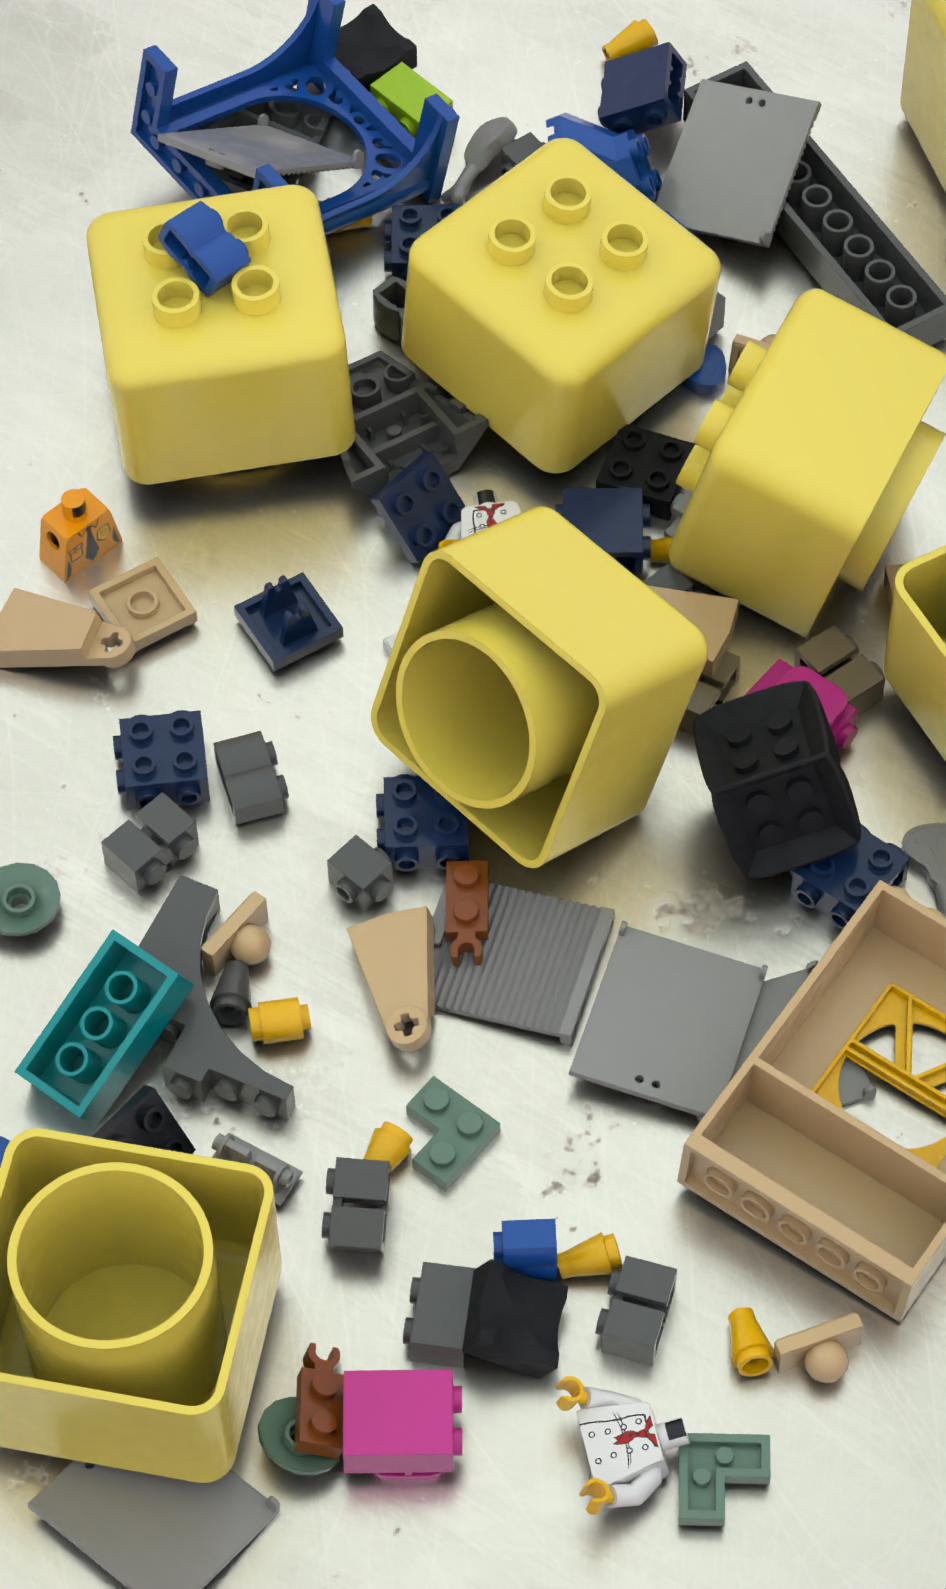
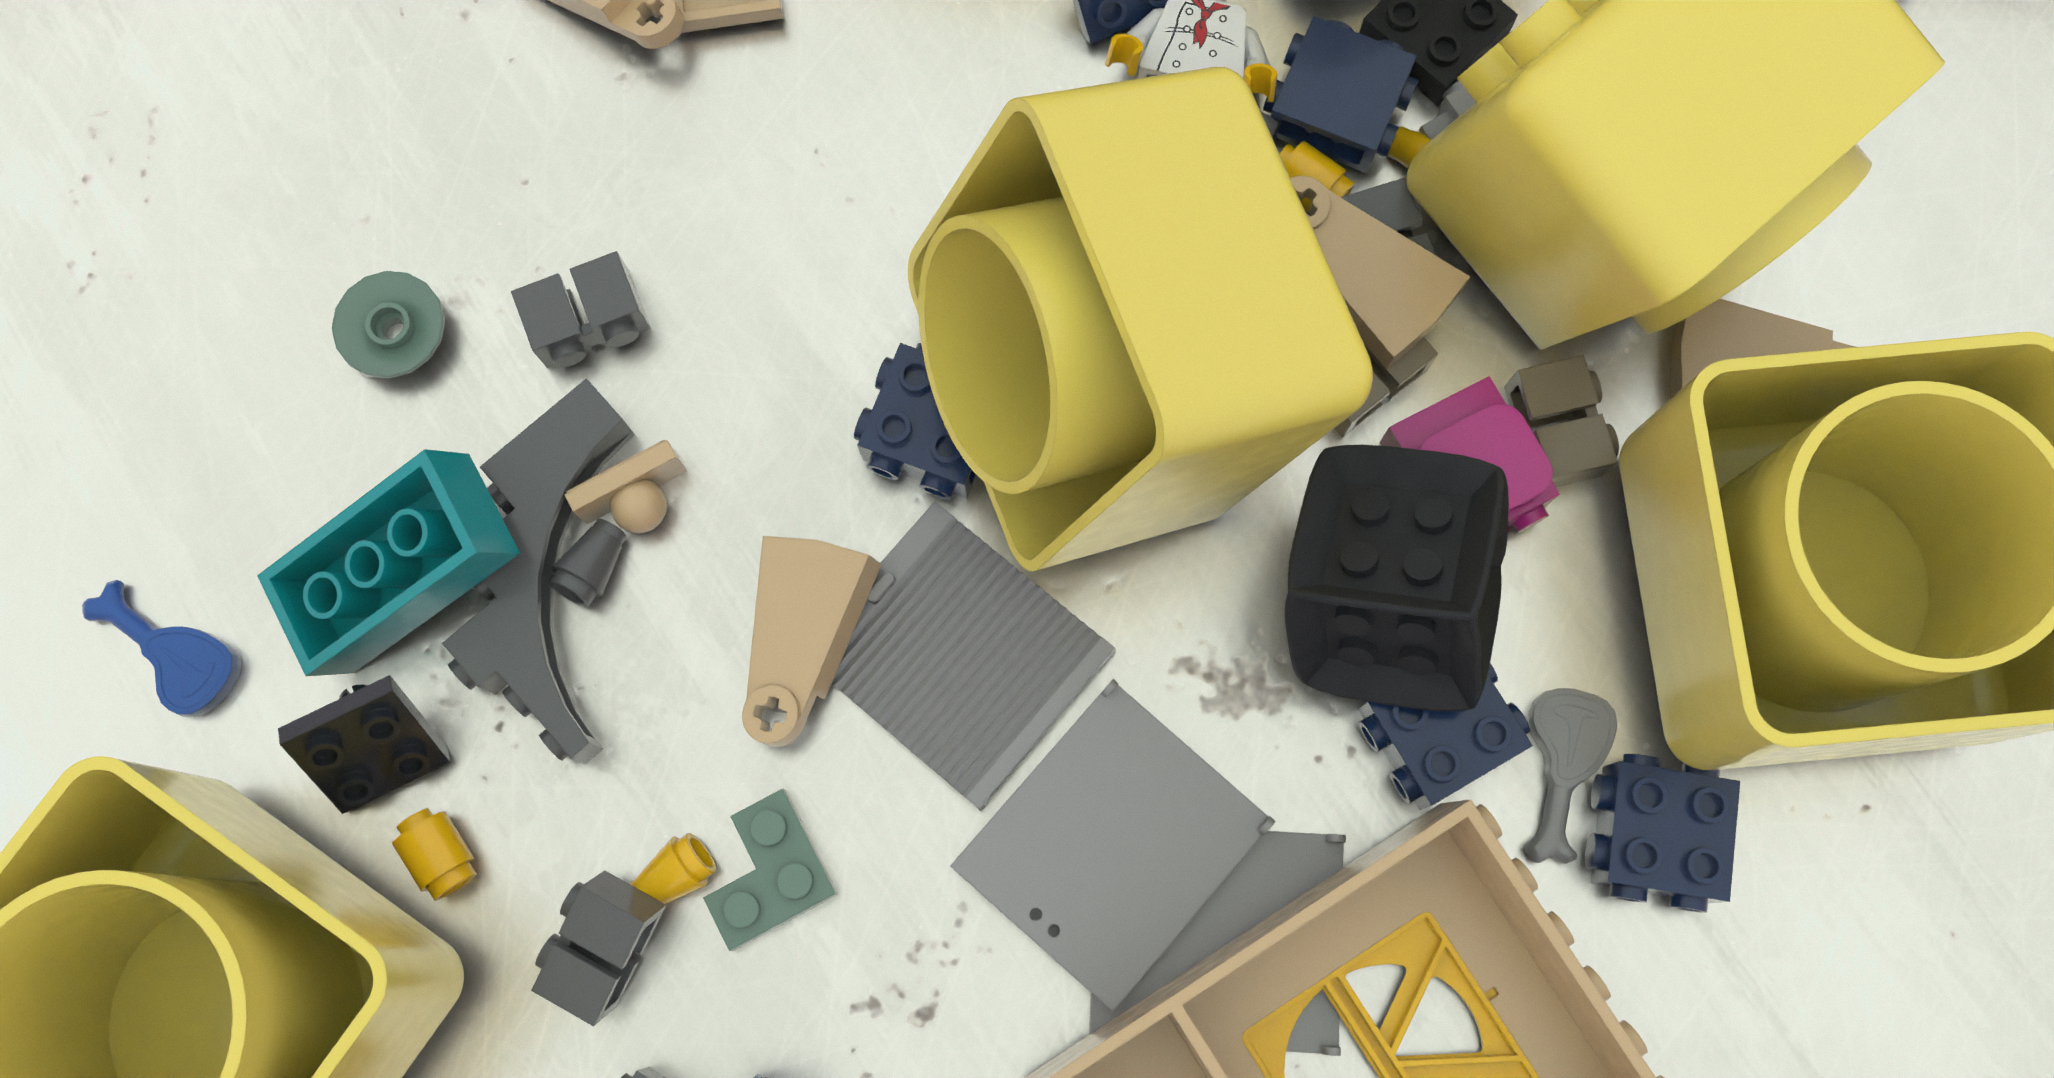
camera: 25 degrees right, 20 degrees up
dark blue brick [113,710,210,809] -> none
light grey hinge [212,1133,303,1207] -> none
dark grey brick [213,731,289,825] -> none
dark blue plate [234,572,344,671] -> none
yellow brick [248,997,311,1045] -> none
dark grey brick [327,835,393,911] -> none
dark orange plate [445,860,489,966] -> none

